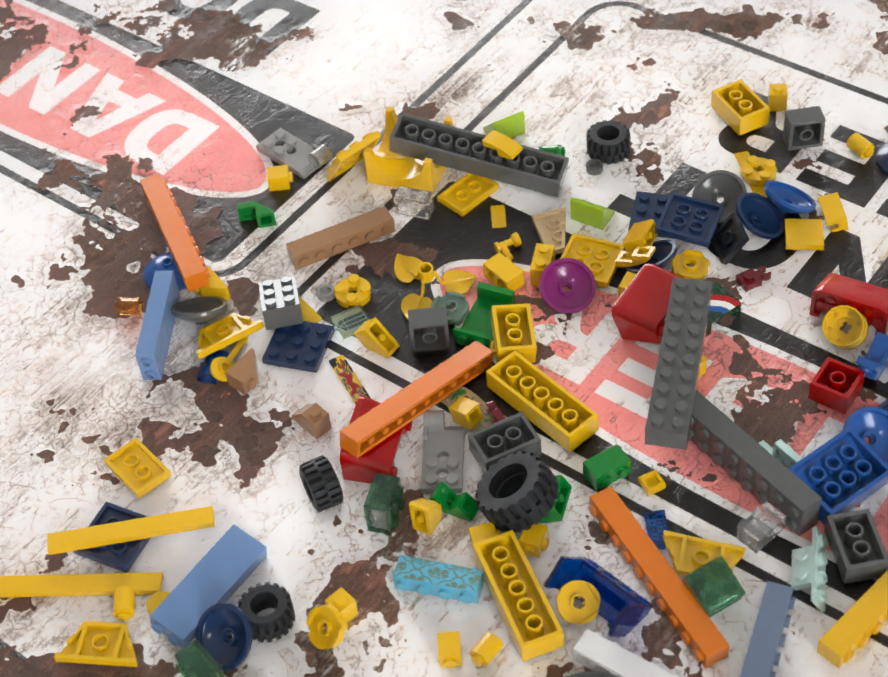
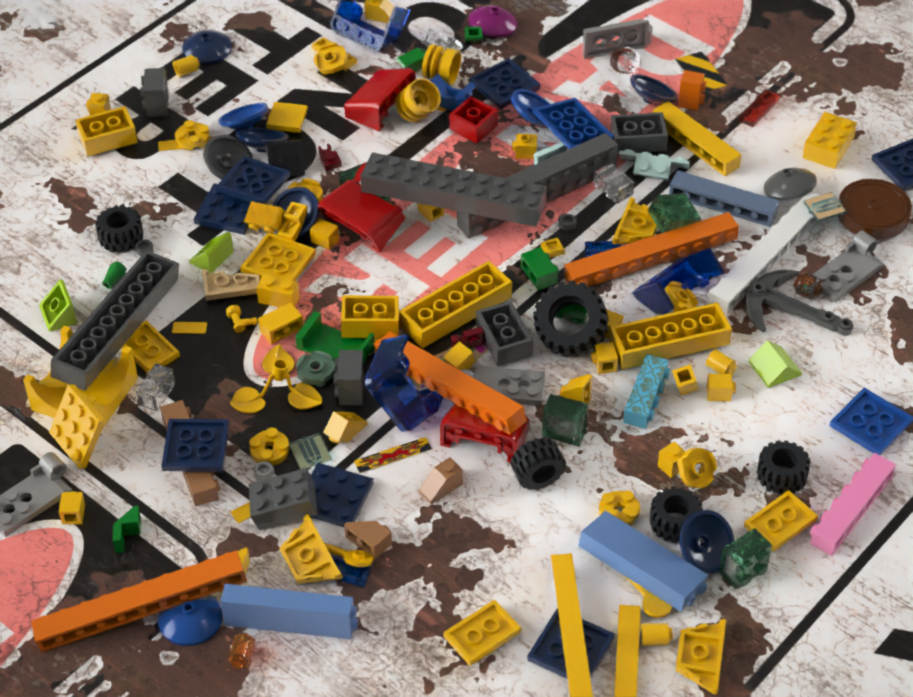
camera: 90 degrees left, 0 degrees up
dark grey dish [171,297,227,325] -> none
green slope [429,482,479,522] -> none
yellow slope [482,130,523,160] -> none
magenta dish [539,258,596,314] -> none
yellow hinge [818,192,849,232] -> none
none -> dark blue plate [161,419,230,472]
none -> clear blue windscreen [365,335,443,432]
none -> yellow brick [512,134,537,159]
none -> dark grey tile [558,214,576,231]
none -> yellow plate [599,490,640,526]
none -> yellow brick [672,364,699,396]

